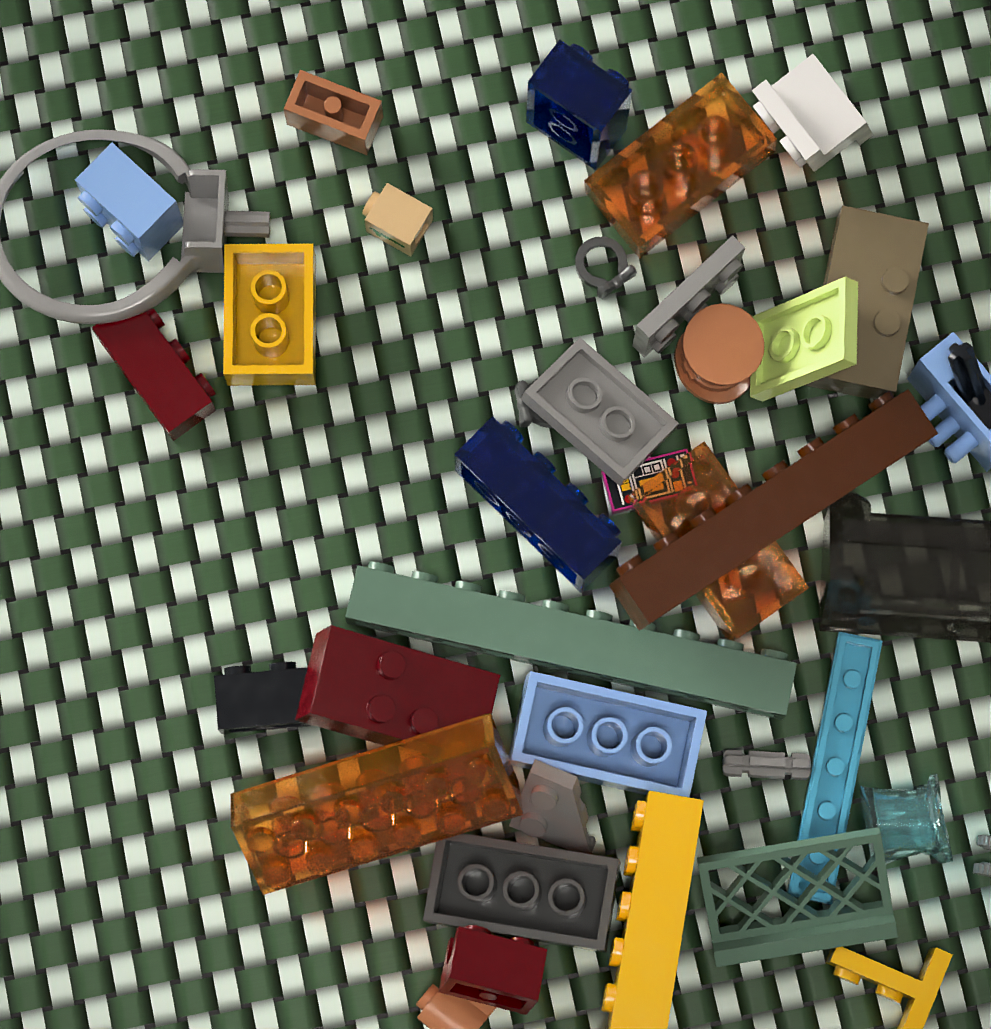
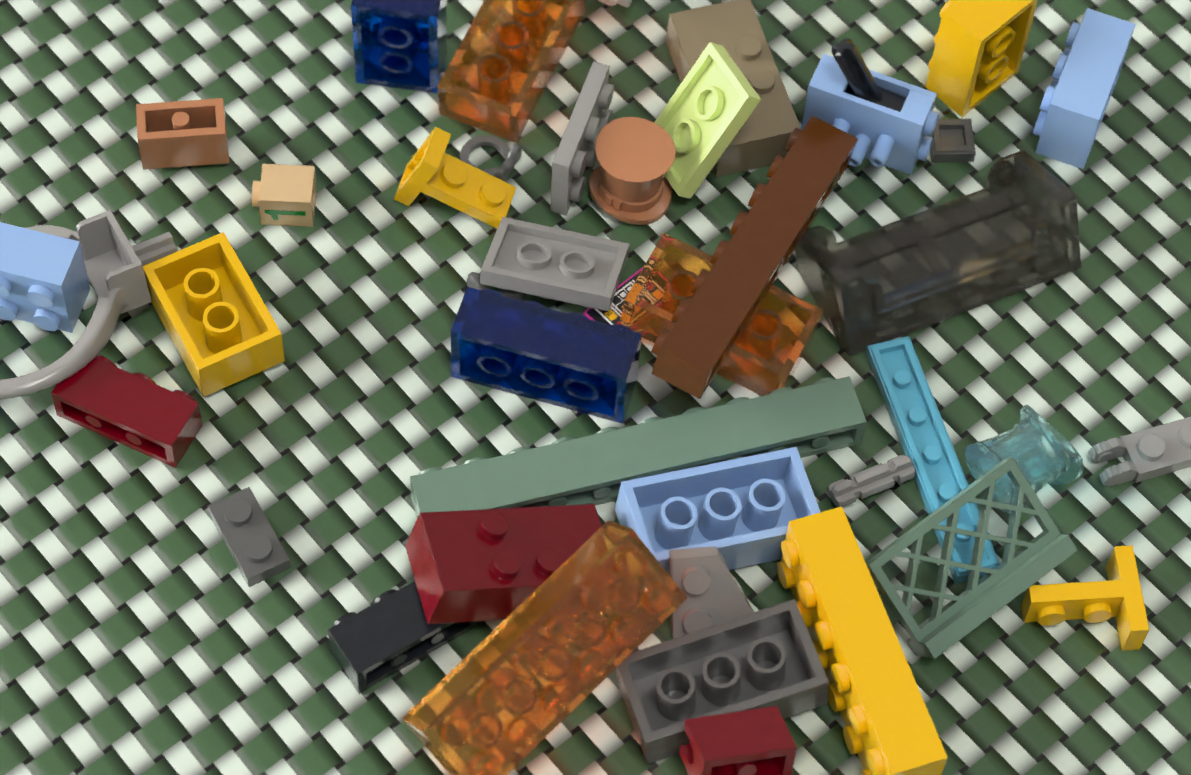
camera: 30 degrees left, 20 degrees down
none -> dark grey plate [208,487,291,587]
none -> yellow bracket [394,127,516,229]

